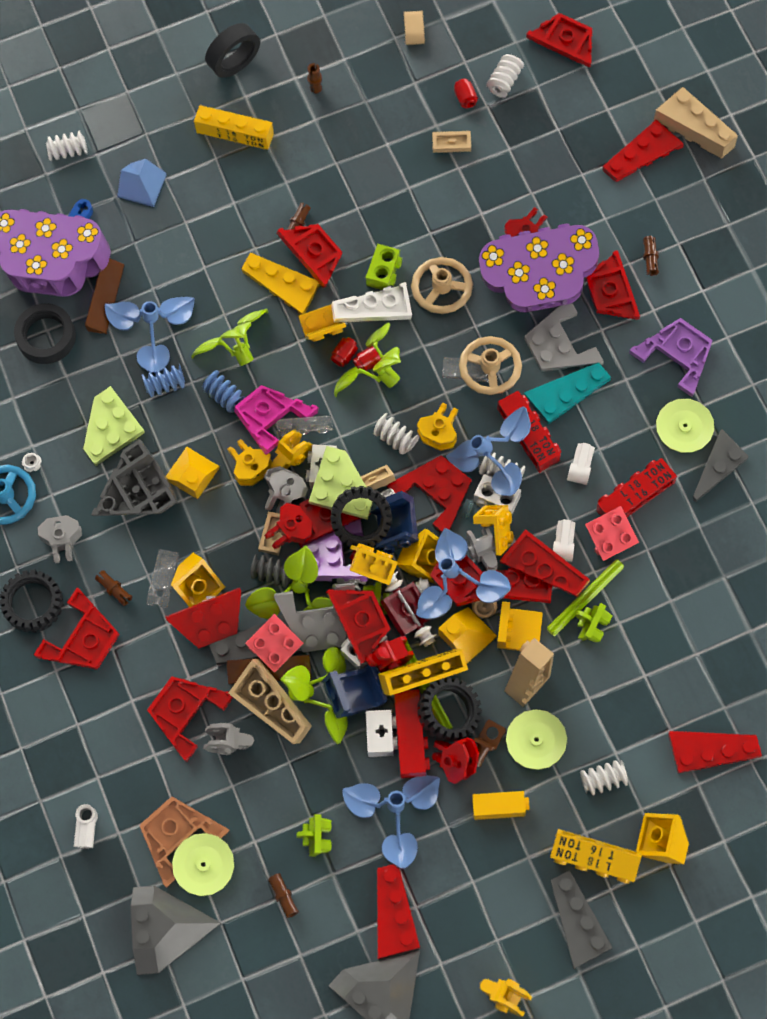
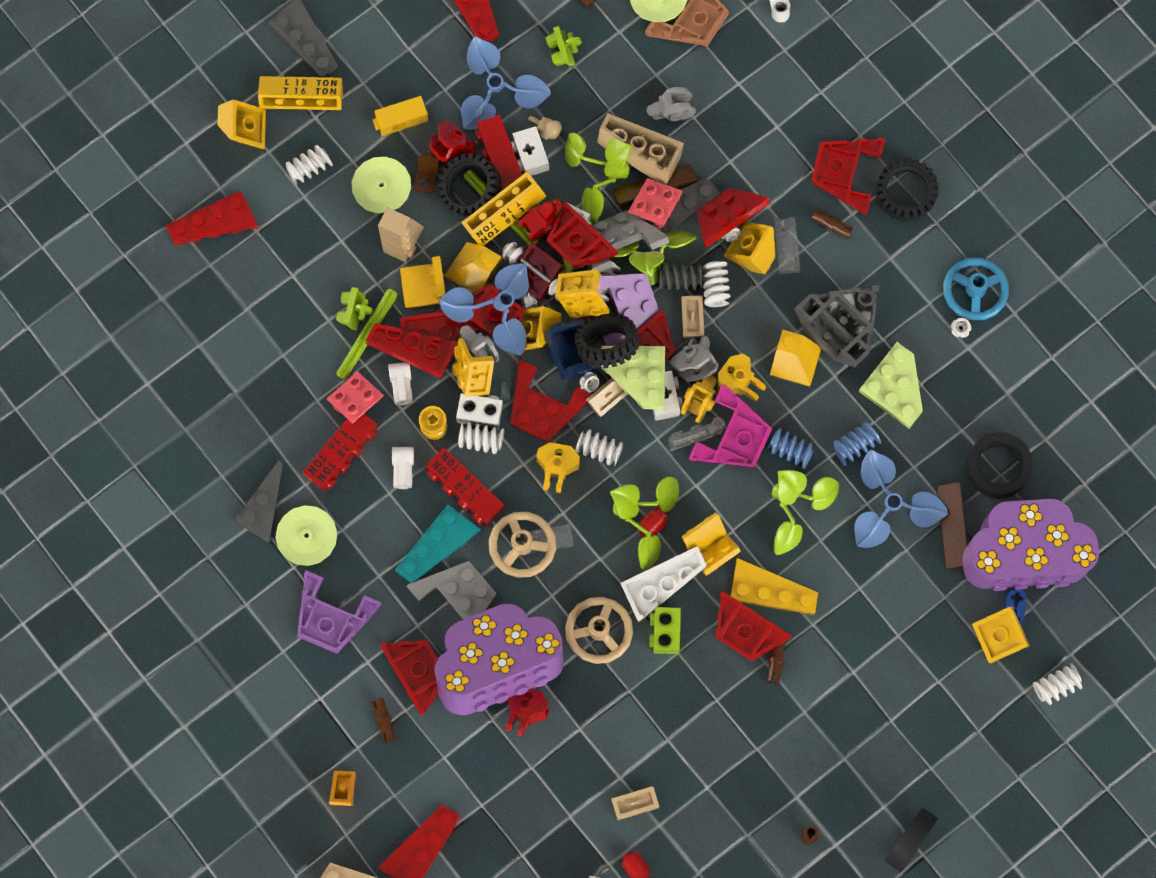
camera: 160 degrees right, 5 degrees up
light grey hinge [38,515,82,563] -> none
medium blue slope [118,159,167,207] -> none
red wing [147,676,234,762] -> none
yellow brick [194,105,274,150] -> none
red hinge [264,503,312,549] -> none
dark blue panel [322,664,387,719] -> none
red brick [330,337,358,367] -> none
medium blue plant [446,406,531,496] -> none
none -> light orange slope [329,770,356,806]
none -> yellow wheel [419,406,448,440]
none -> tan piece [528,116,562,140]
none -> white piece [702,261,730,307]
none -> yellow plate [972,606,1029,663]

